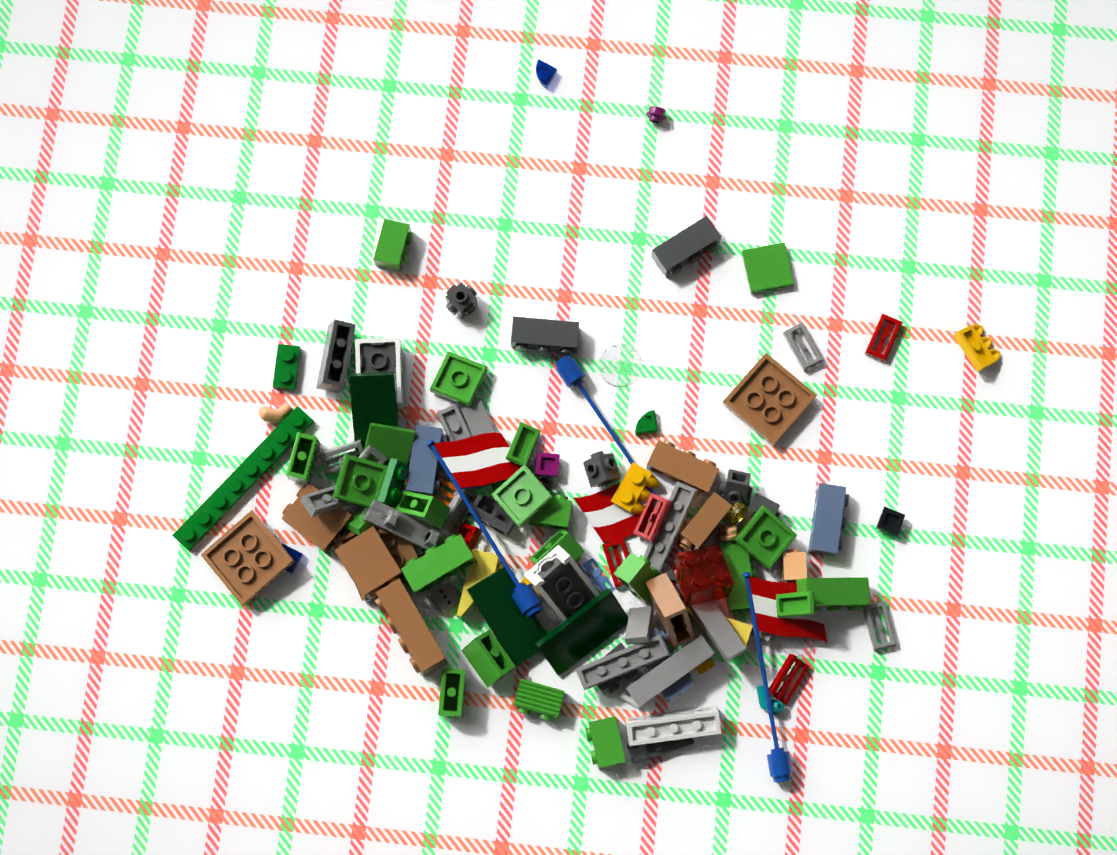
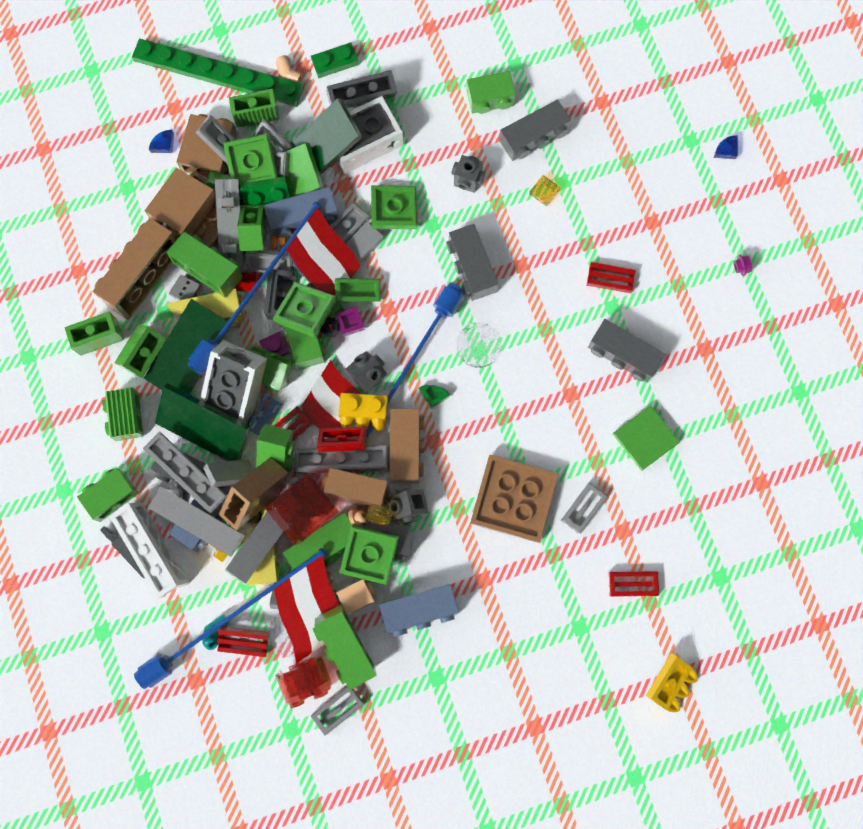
camera: 65 degrees right, 0 degrees up
medium nougat plate [201,510,295,606] -> none
bright green tile [776,591,815,617] -> none
black plate [875,507,905,537] -> none
none -> magenta plate [259,331,290,356]
none -> clear red brick [275,655,333,709]
none -> dark grey brick [499,99,572,161]
none -> clear yellow tile [529,175,561,207]
none -> red tile [586,262,636,294]

